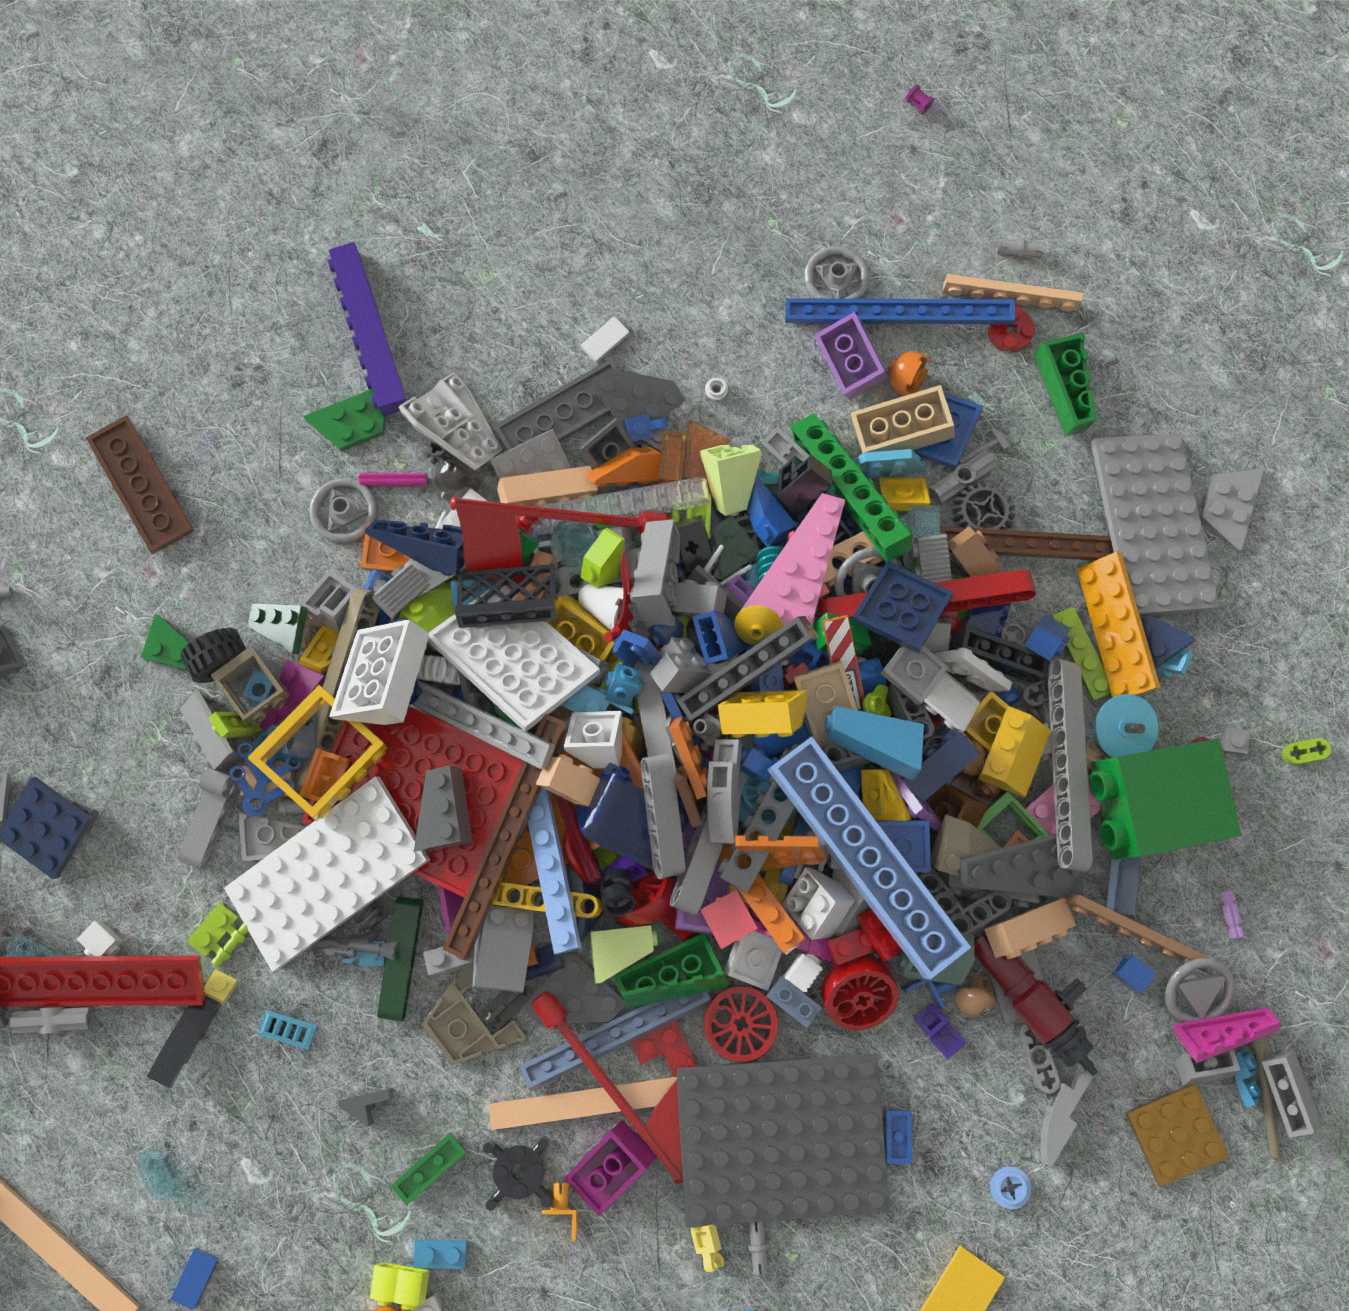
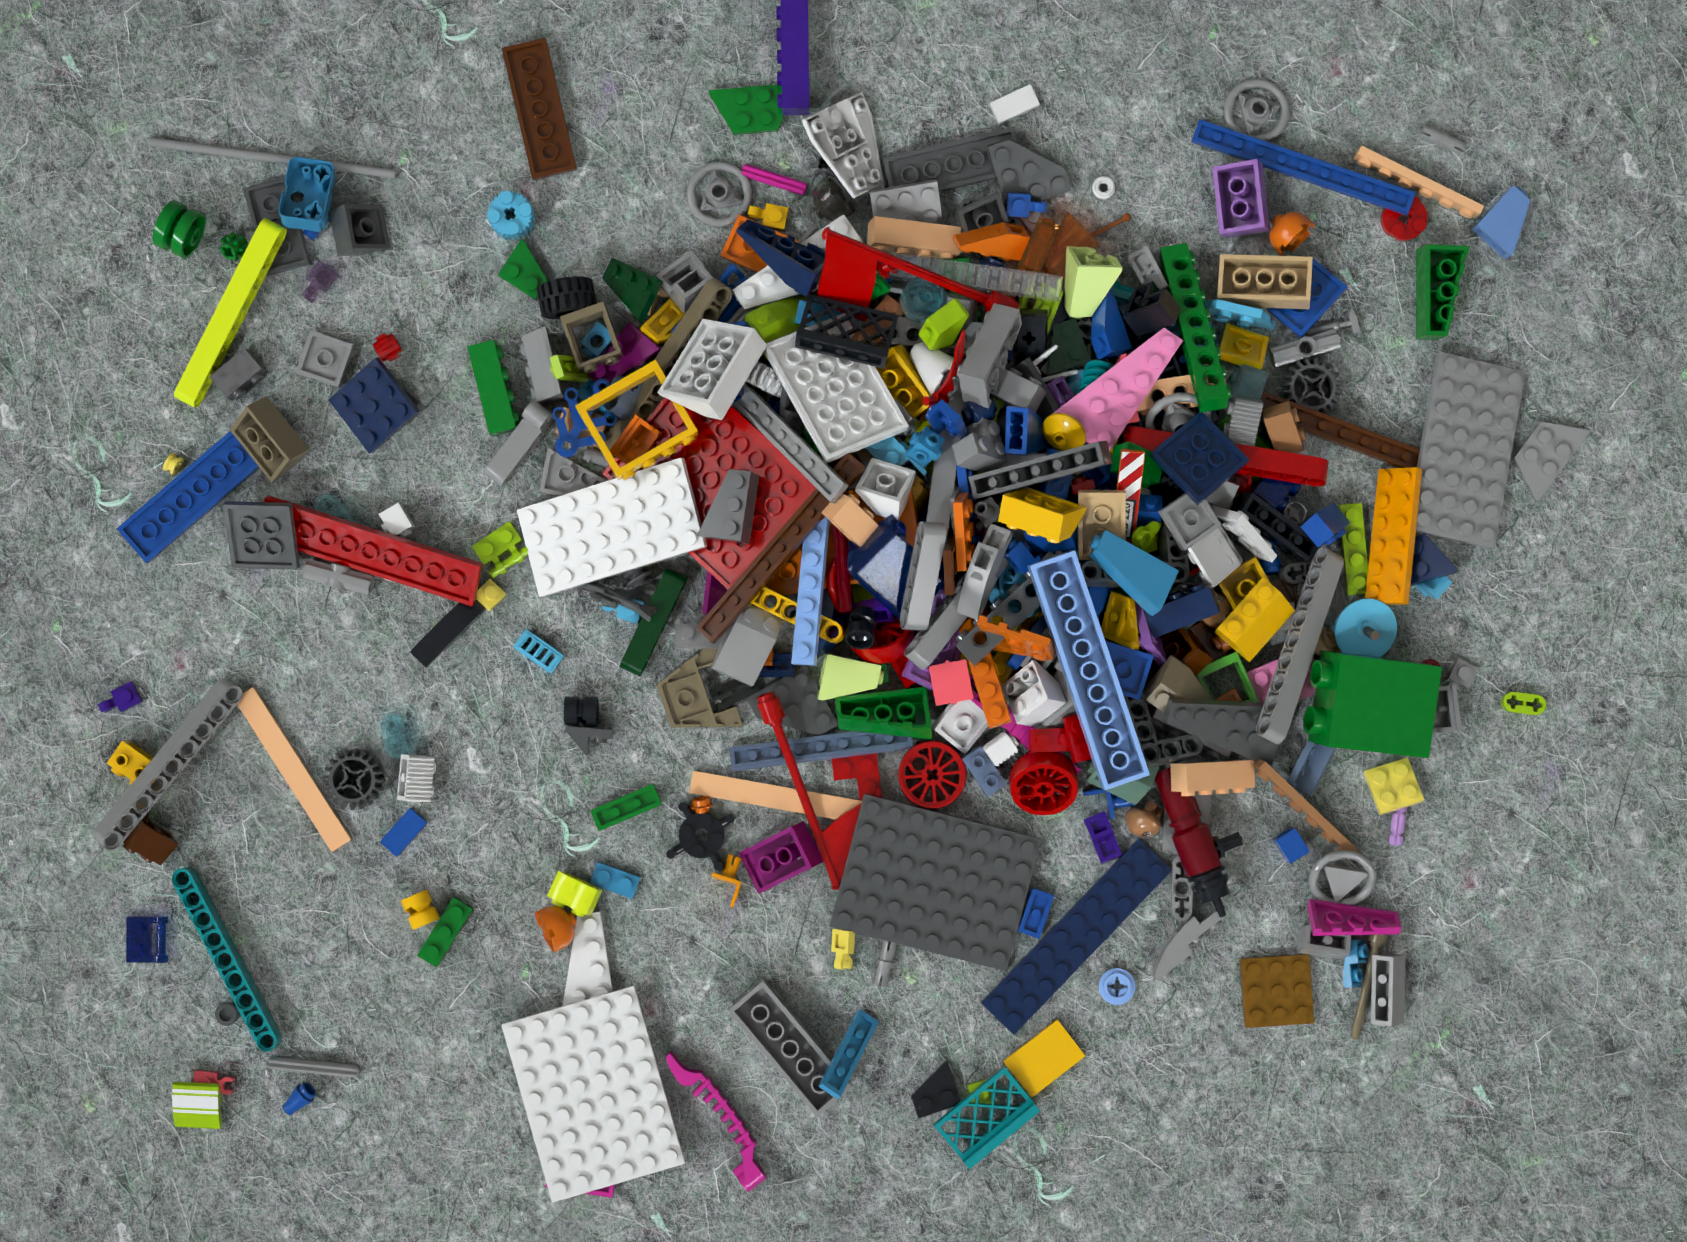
camera: 25 degrees right, 10 degrees up
light grey brick [372,563,430,619] -> none
none -> dark grey gear [323,748,386,810]
none -> red gear [372,333,403,362]
none -> white brick [397,754,436,802]
none -> green brick [467,340,521,437]
none -> medium azure brick [487,190,535,241]
none -> black wheel [564,696,599,726]
none -> orange plate [691,796,713,814]
none -> yellow plate [748,203,788,231]
none -> dark blue plate [981,838,1172,1035]
none -> dark orange hinge [1088,213,1131,239]
none -> light yellow plate [1363,757,1424,815]
none -> light grey hinge [1433,685,1462,733]
none -> medium blue slope [1471,185,1530,259]

